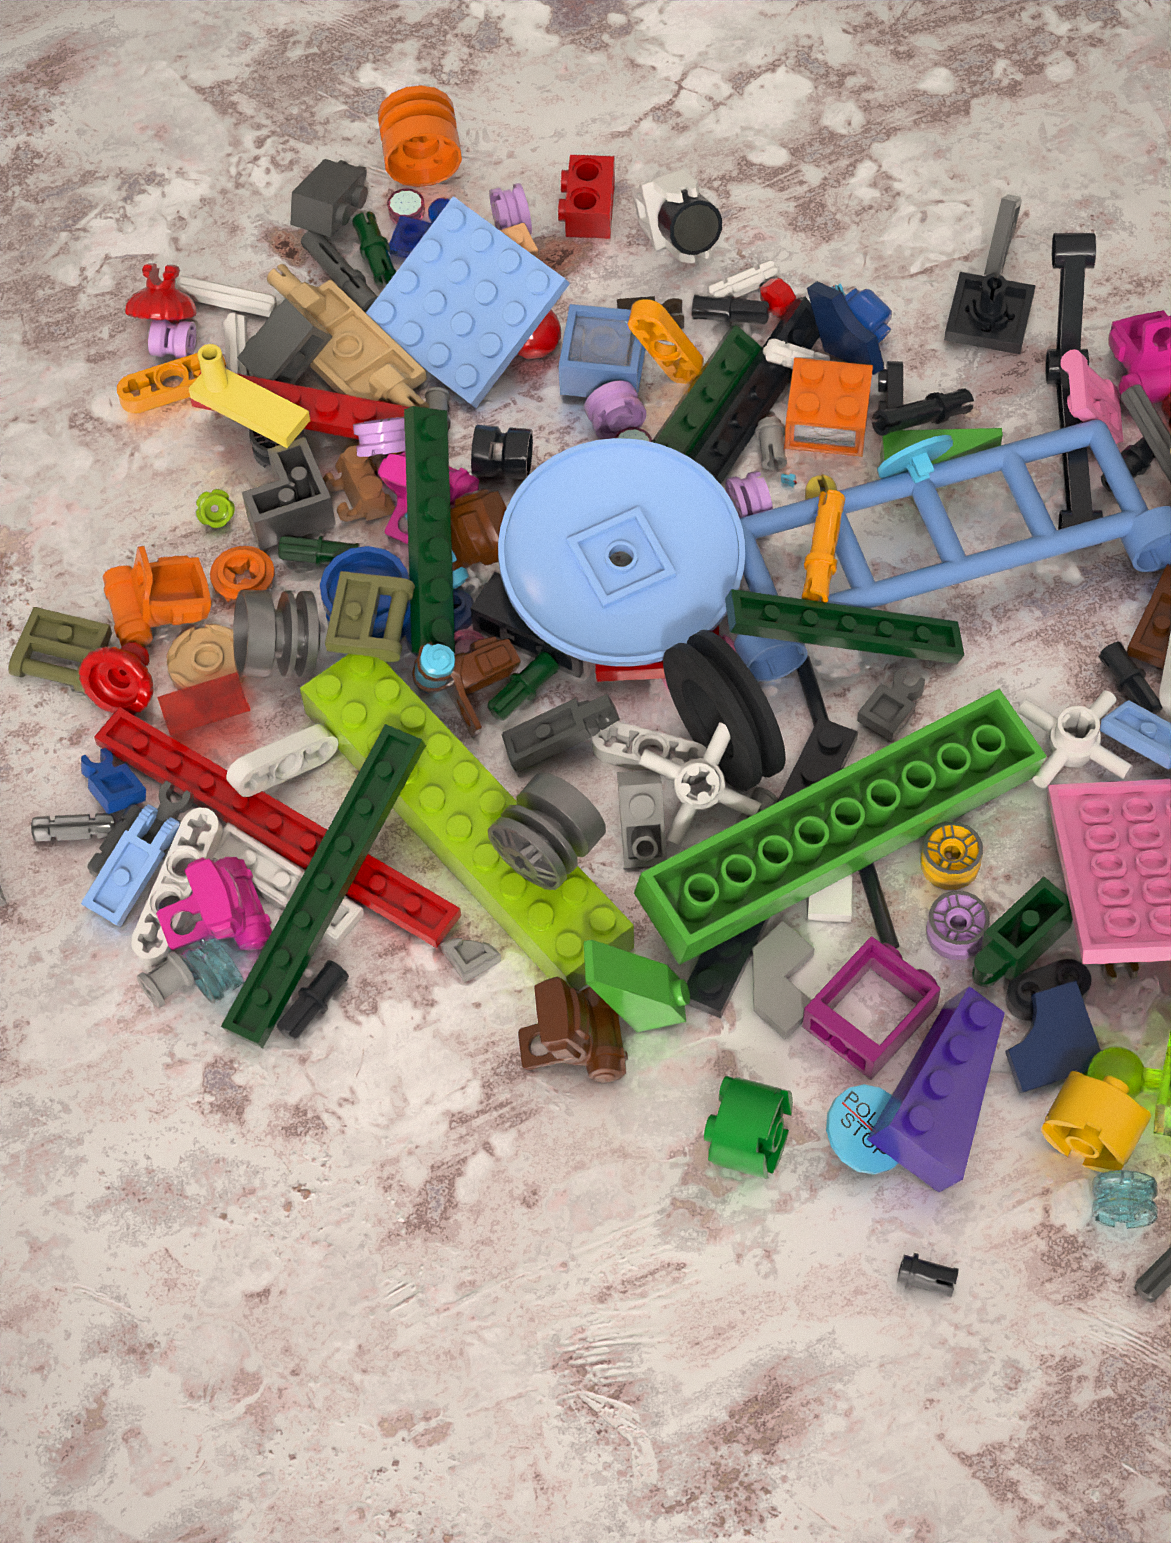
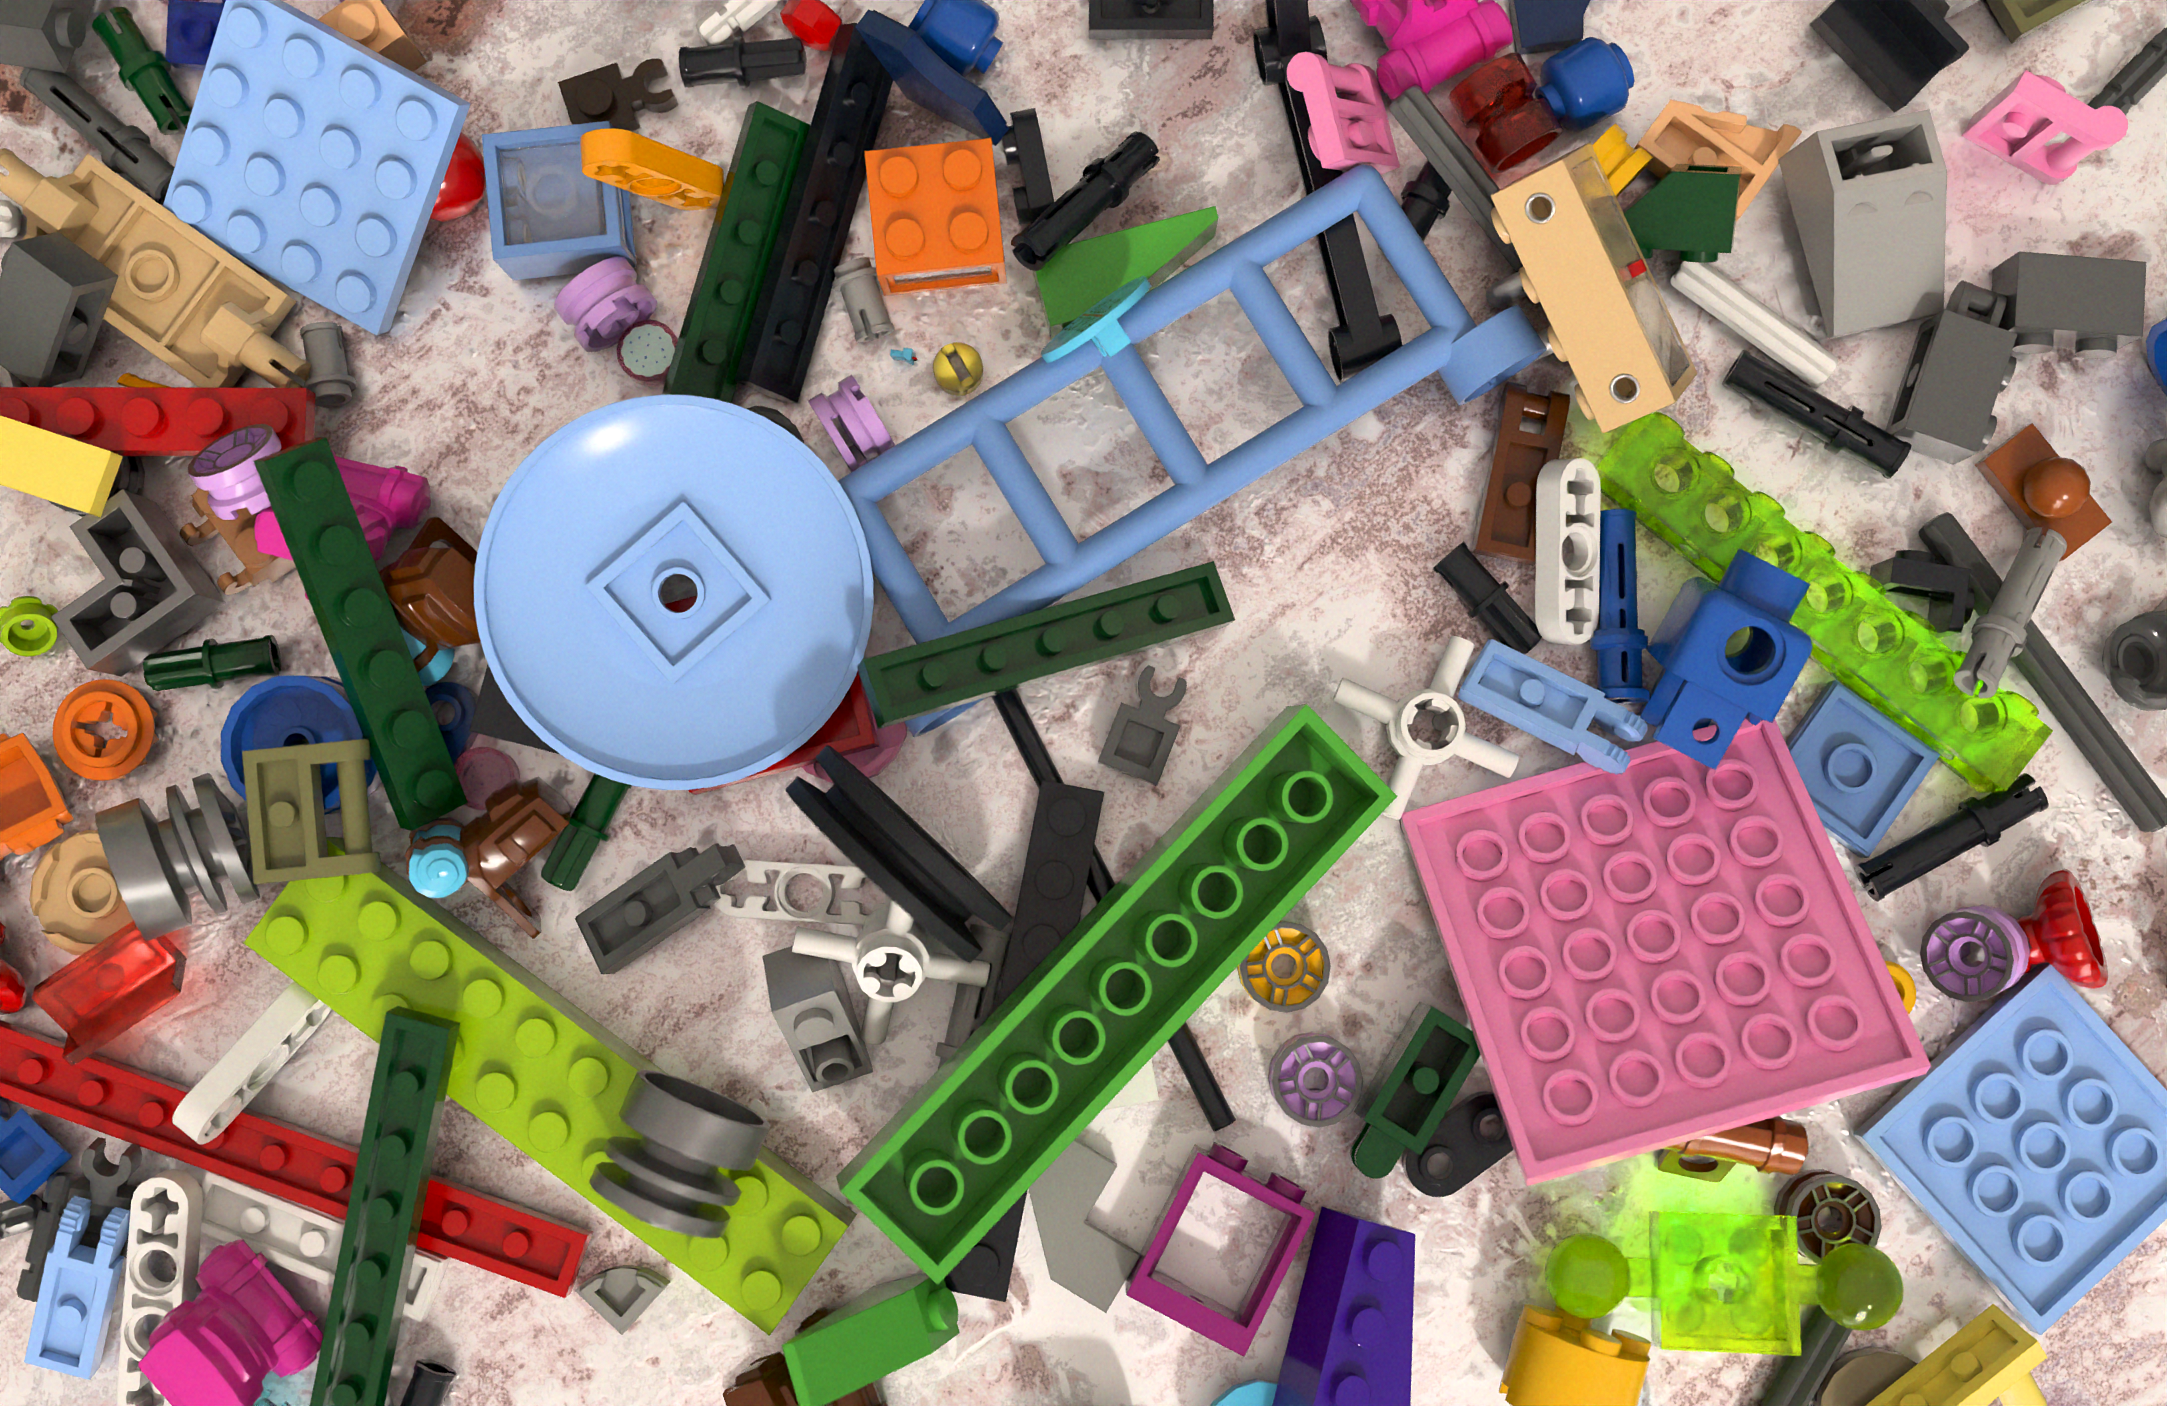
camera: 15 degrees left, 25 degrees up
black wheel [471,424,533,480] -> none
white axle [763,339,830,369] -> none
light orange pin [802,490,845,603] -> none
dark blue tile [1005,980,1106,1094] -> none

